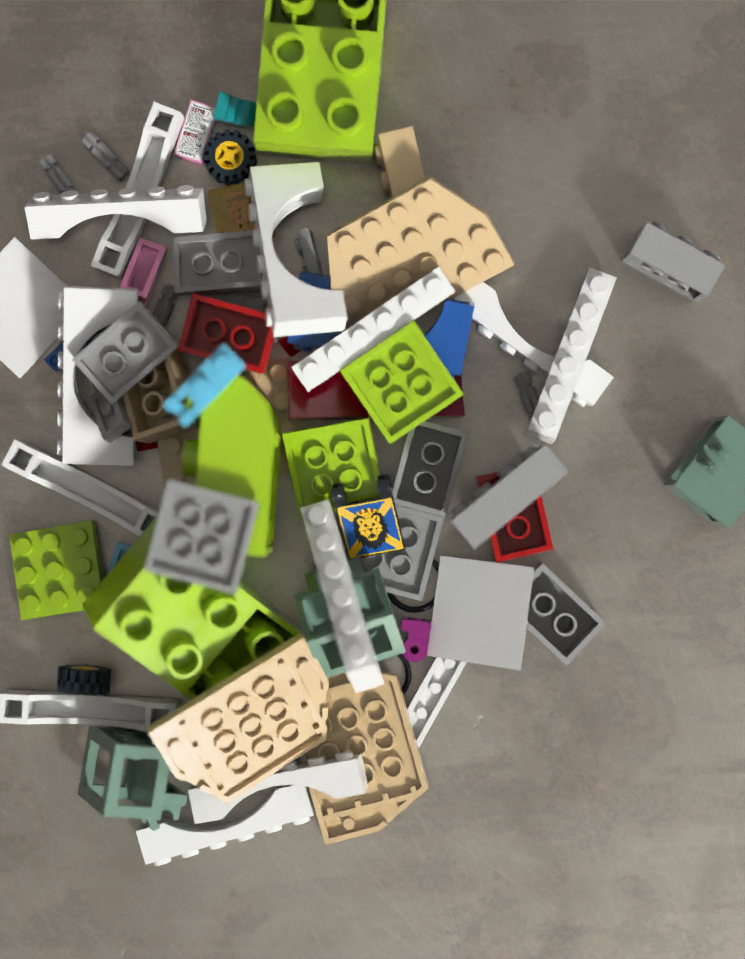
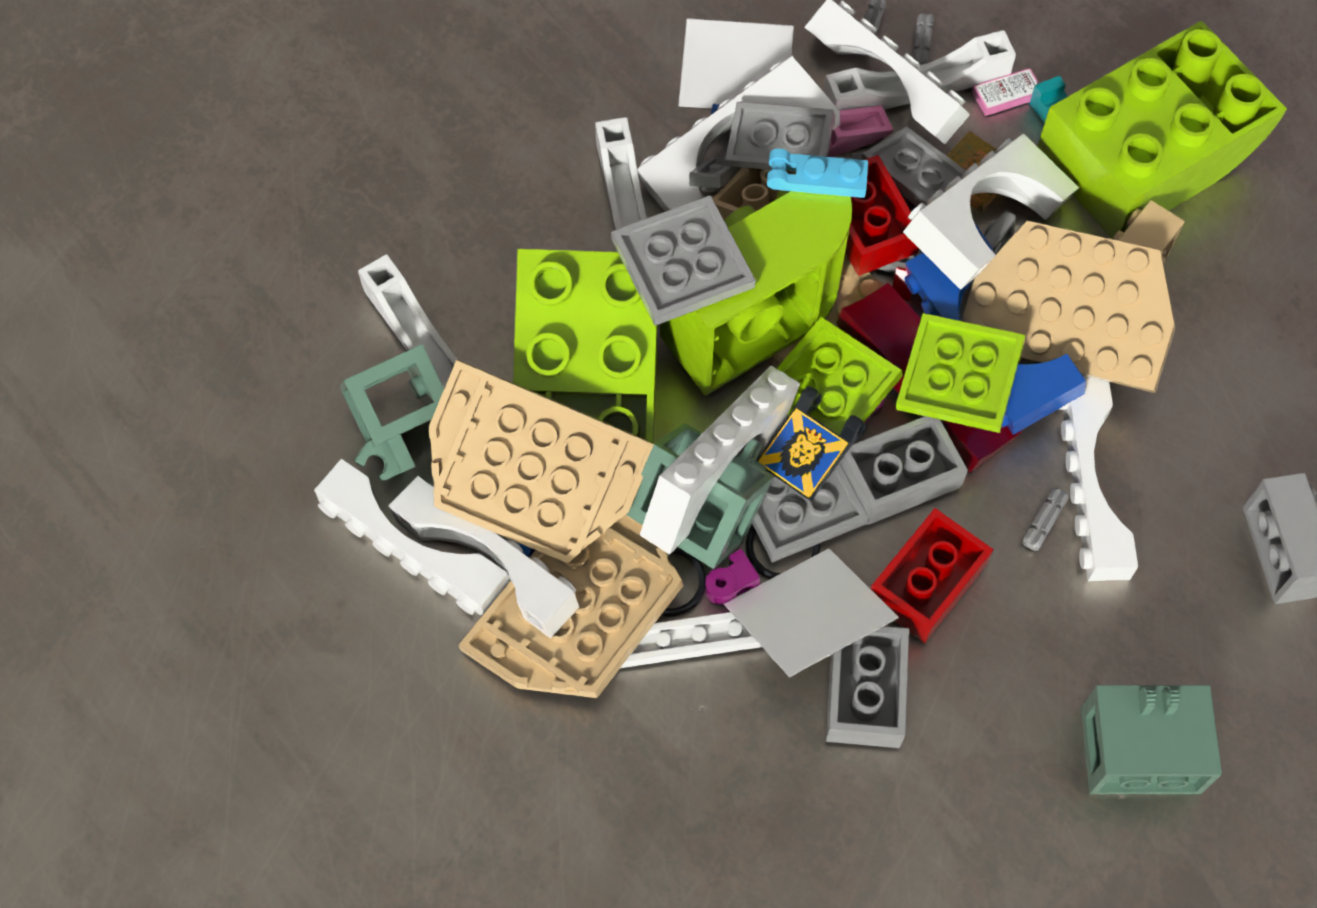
camera: 55 degrees right, 25 degrees down
lime plate [9,520,103,620] -> none
black wheel [57,665,111,695] -> none
black wheel [203,129,257,186] -> none
white plate [291,267,456,392] -> none
light grey brick [449,444,569,549] -> none
white arch [525,267,617,445] -> none

